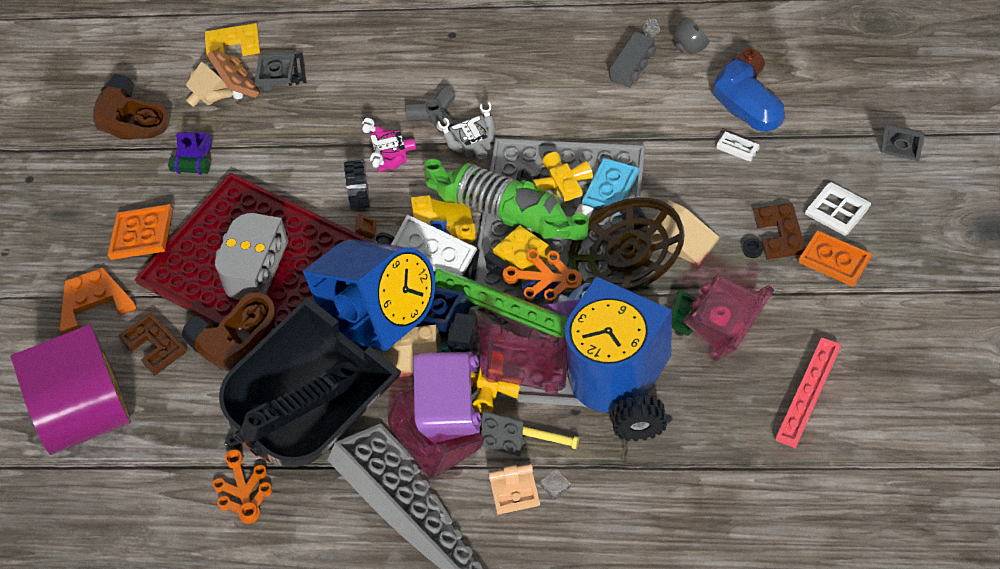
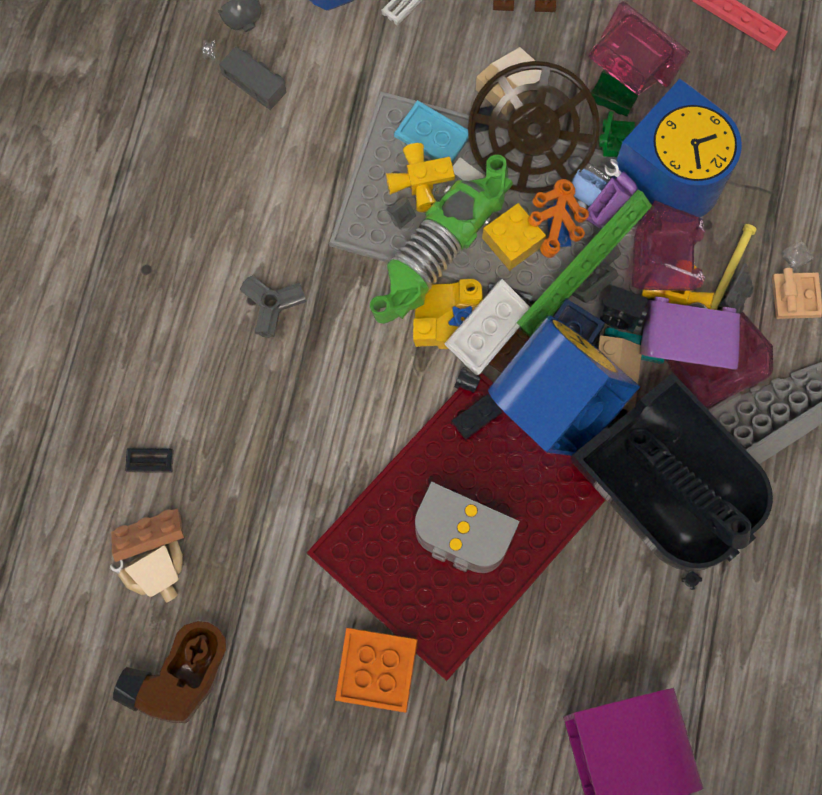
camera: 85 degrees left, 20 degrees up
orange wing [60,268,136,335] -> none
reddish brown plate [118,312,187,376] -> none
dark purple piece [168,132,213,175] -> none
reddish brown piece [182,292,277,372] -> none
yellow plate [205,23,260,62] -> none
orange plant [212,450,272,524] -> none
dark grey slope [255,53,295,91] -> none
black bush [344,159,370,210] -> none
dark orange tile [355,214,376,239] -> none
torso [362,118,416,172] -> none
torso [437,102,495,160] -> none
black plate [484,251,521,287] -> none
black bush [611,395,667,441] -> none
black tile [743,238,763,258] -> none

